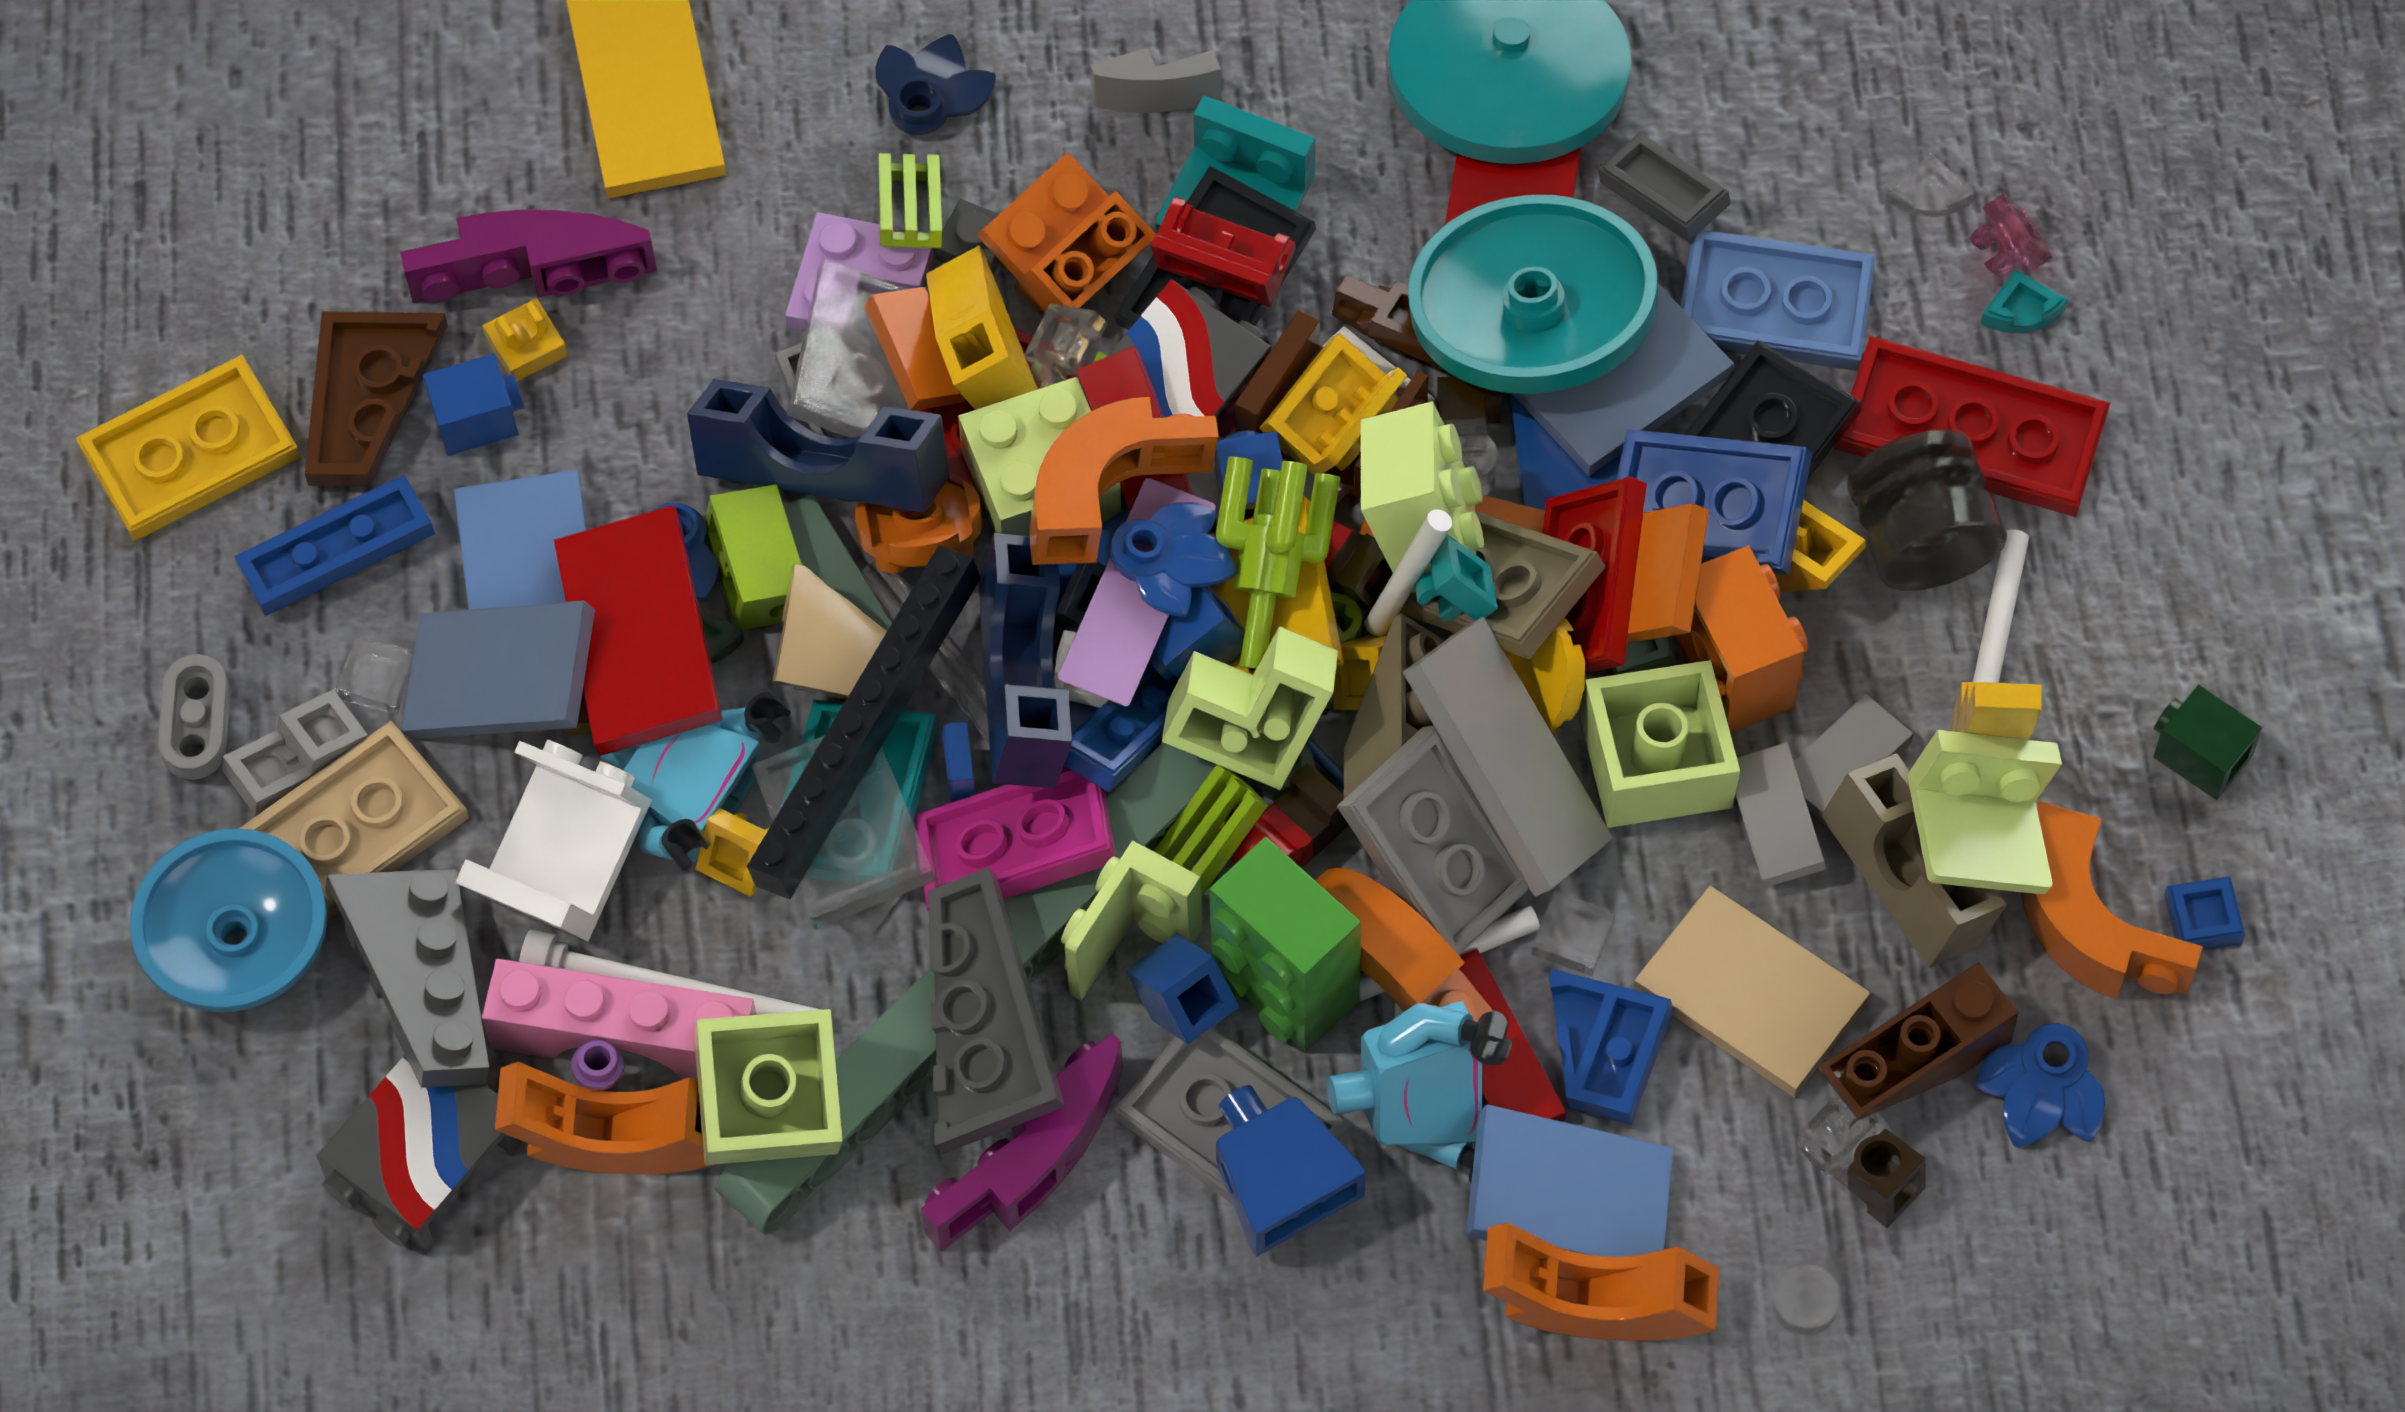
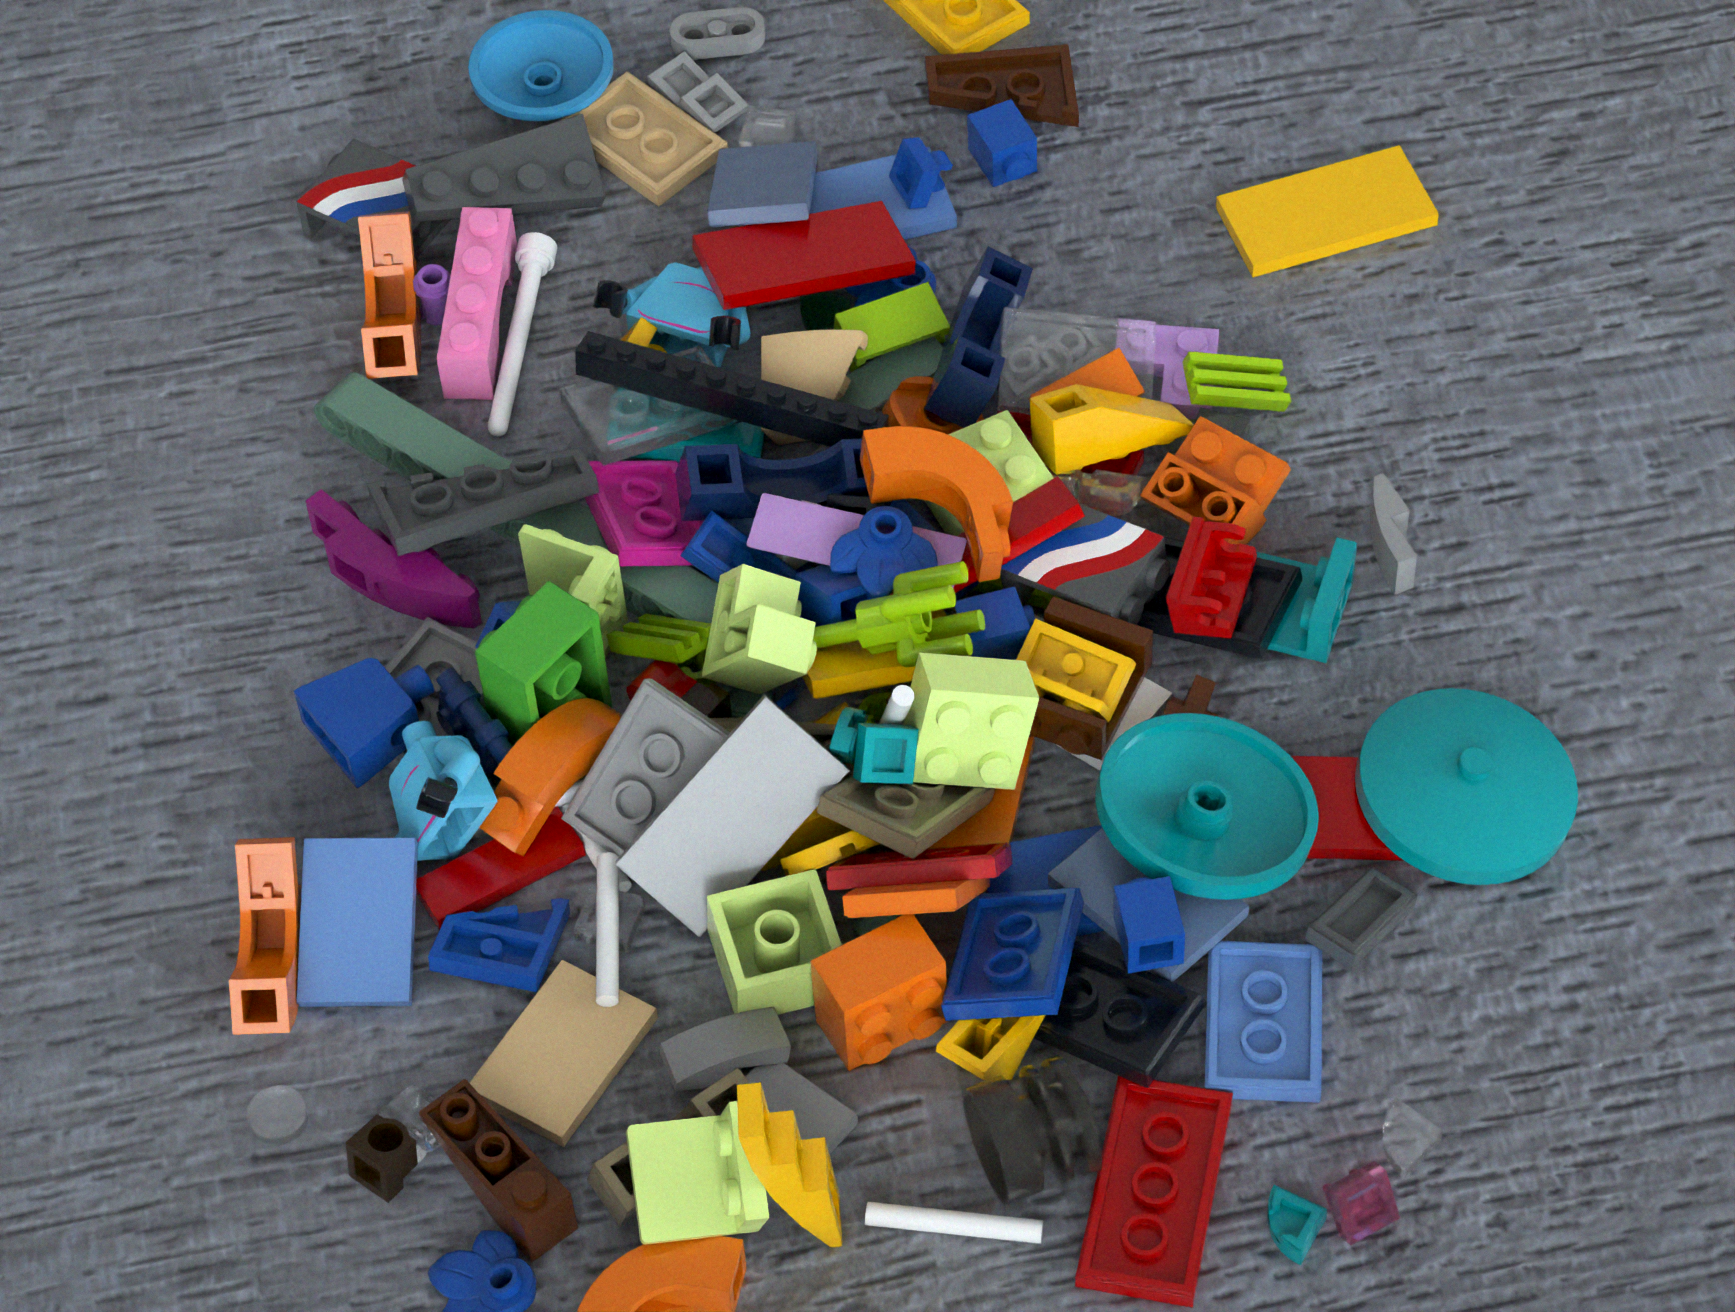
camera: 85 degrees right, 10 degrees down
blue plate [234,474,435,616] -> none
magenta slope [400,209,657,303] -> none
white panel [455,740,652,942] -> none
yellow tile [482,298,568,381] -> none
yellowish green brick [694,1009,843,1165] -> none
dark blue plate [875,34,996,135] -> none
leg [1436,376,1502,496] -> none
none -> dark blue plate [436,668,513,787]
none -> white bar [596,852,619,1007]
none -> teal tile [829,706,868,765]
none -> blue tile [889,137,953,209]
none -> blue brick [1113,876,1185,974]

